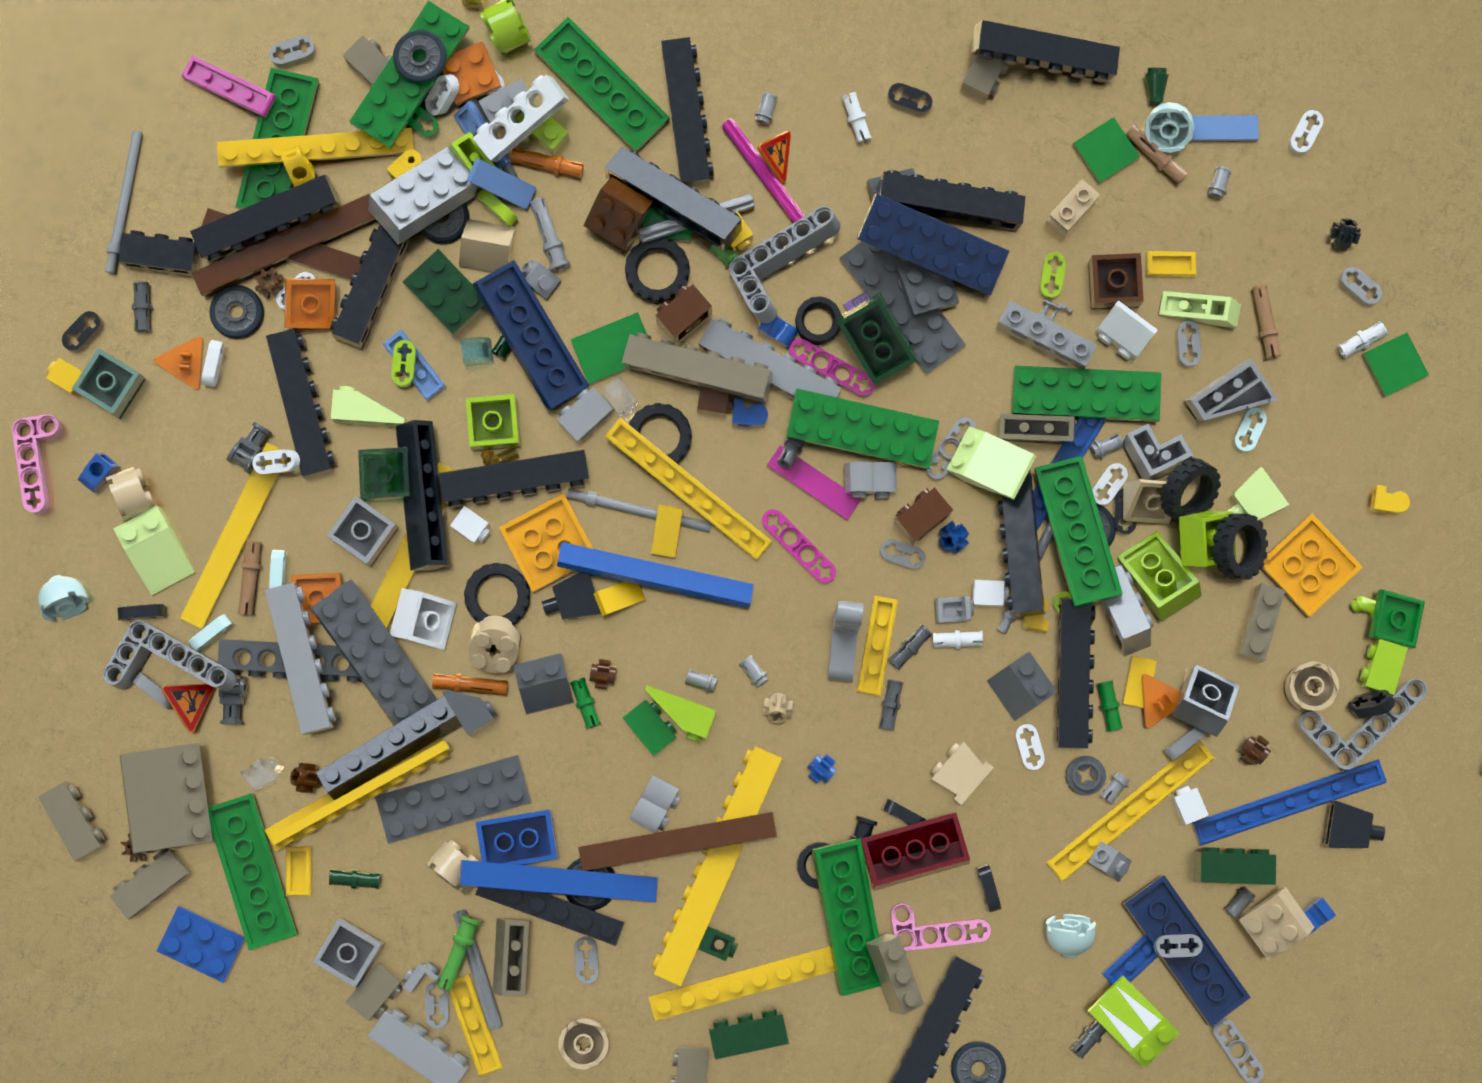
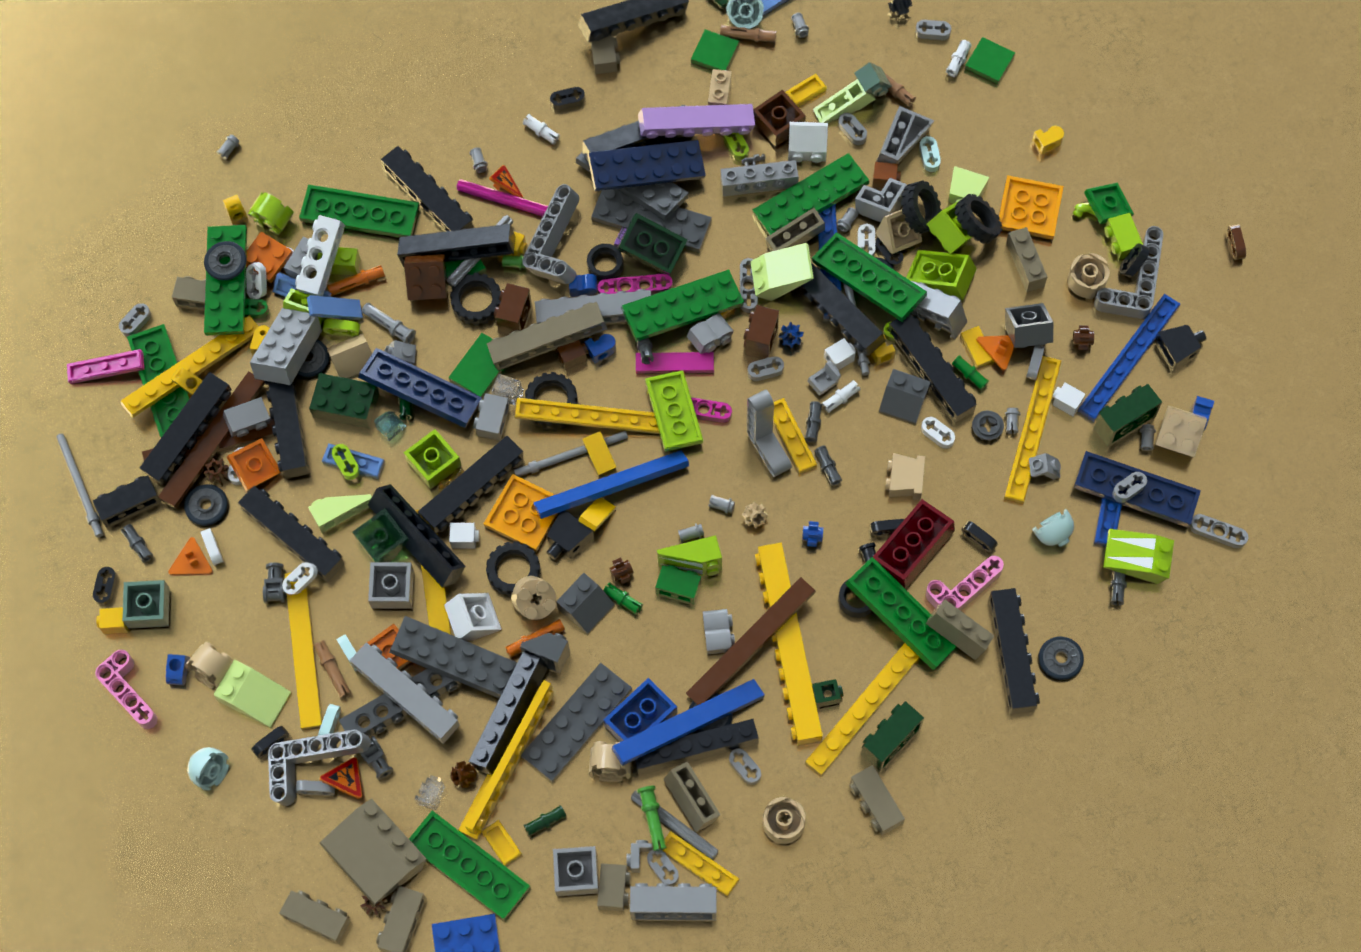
camera: 30 degrees left, 15 degrees down
none -> light grey brick [223,397,270,437]
none -> lavender brick [638,104,755,138]
none -> lime tile [645,370,703,452]
none -> sand green piece [854,62,892,96]
none -> dark orange brick [872,162,901,188]

